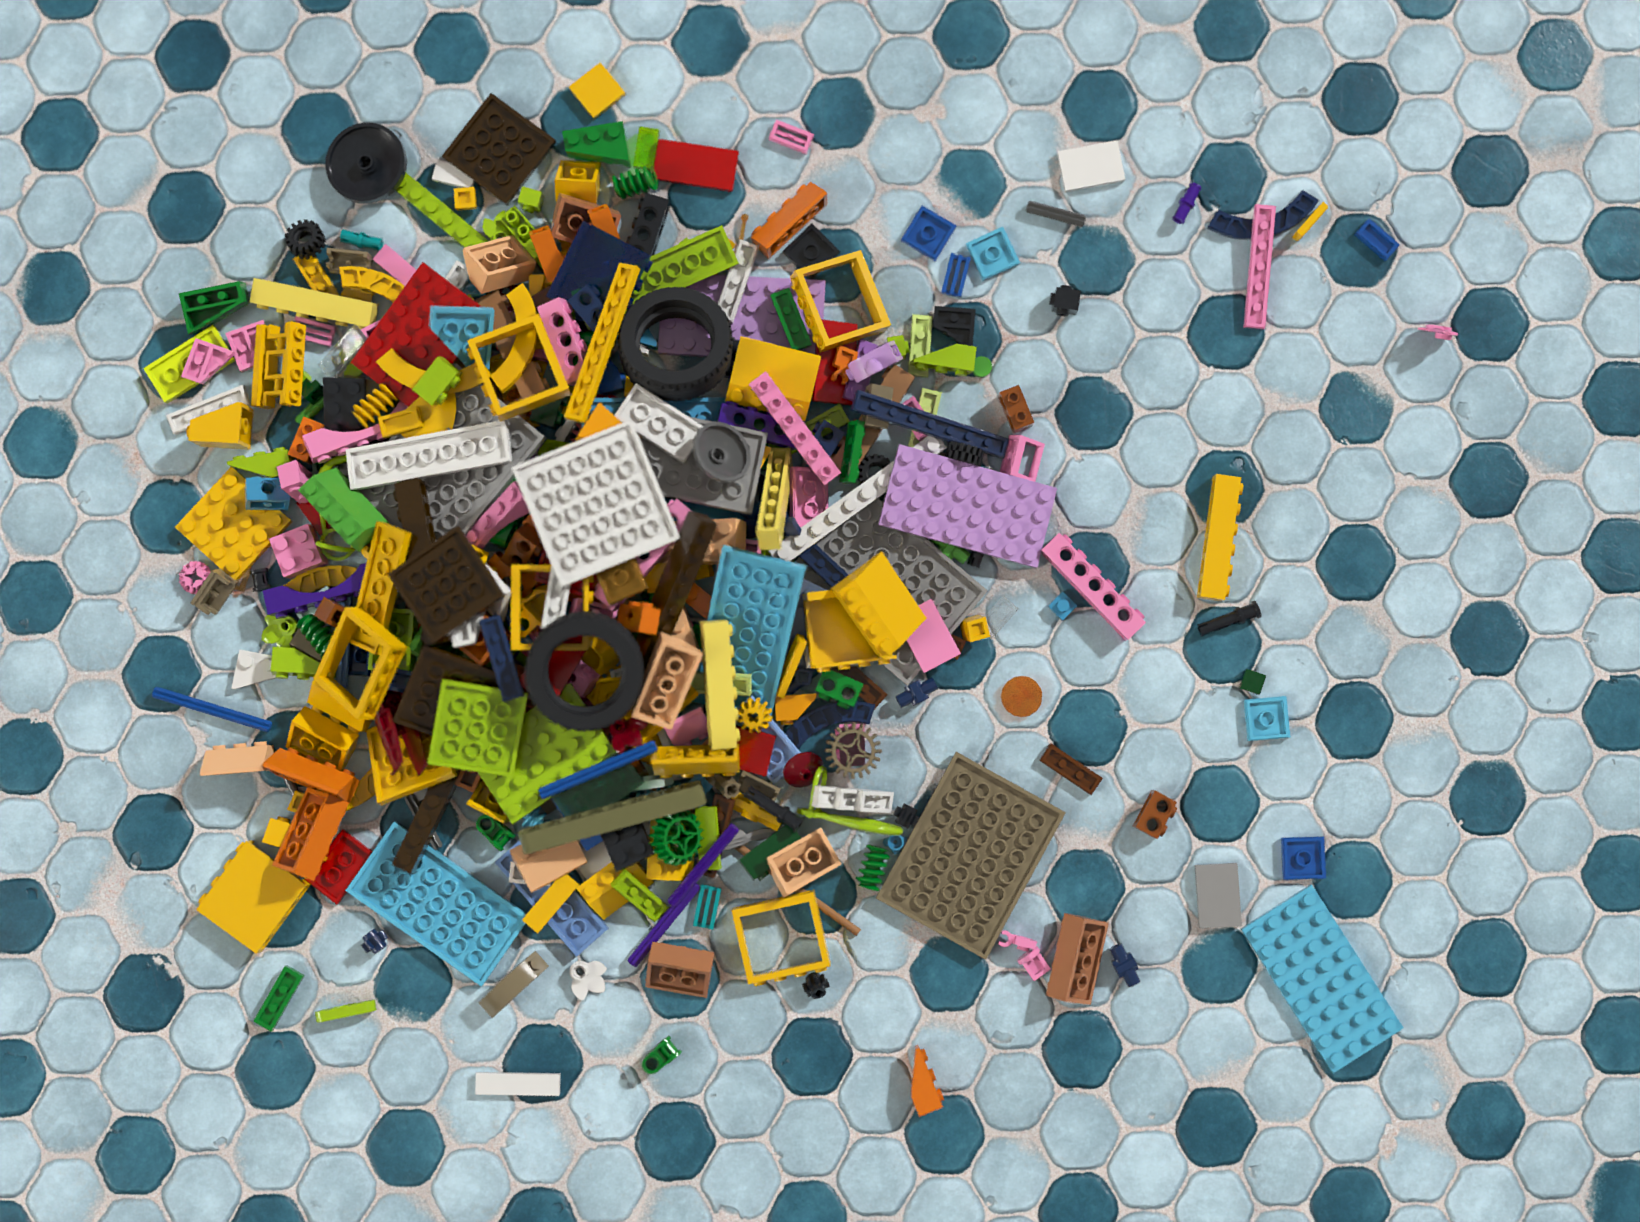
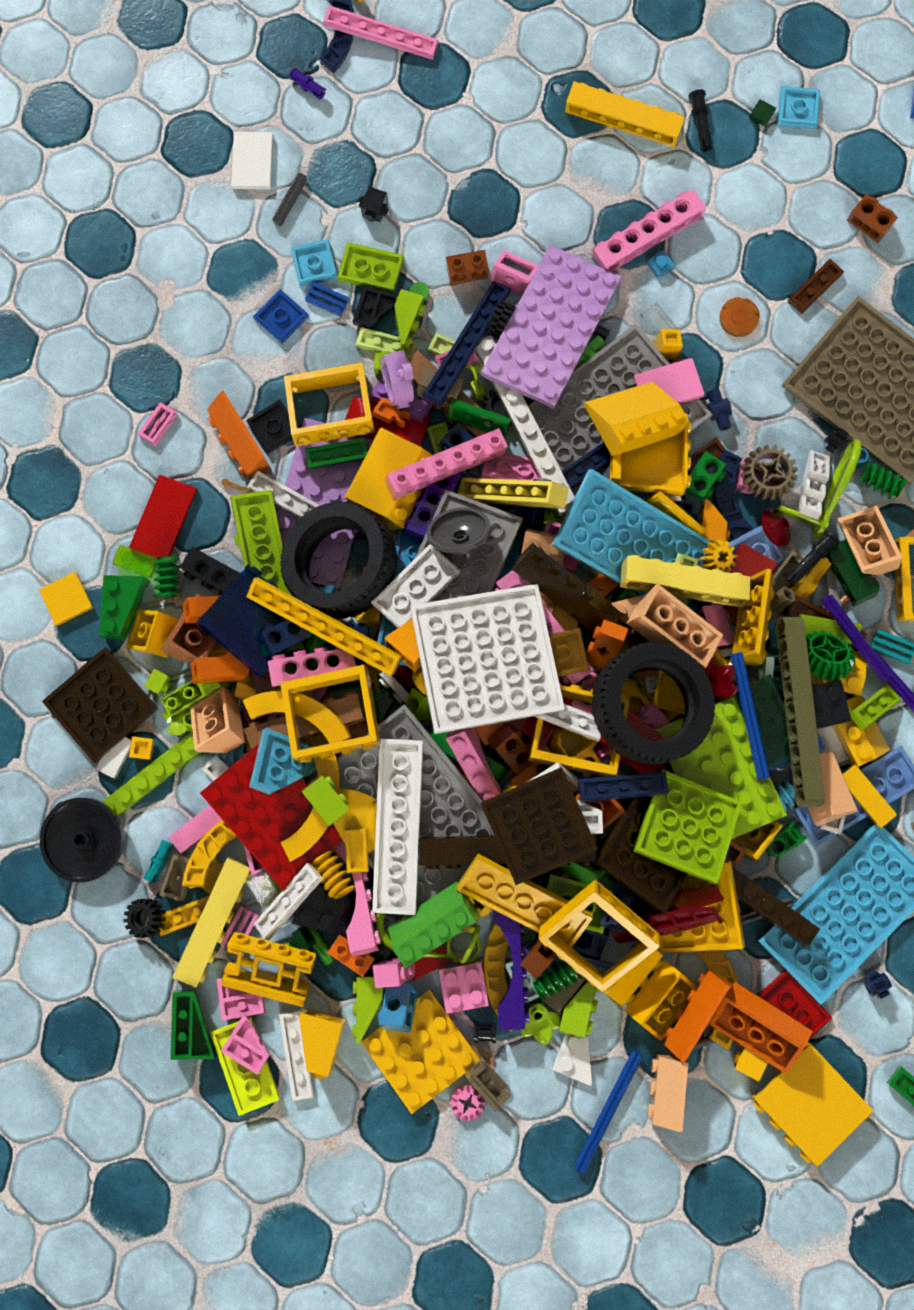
camera: 75 degrees left, 5 degrees down
none -> white tile [254,863,323,940]
none -> lime tile [337,242,404,294]
none -> lime plate [469,365,487,402]

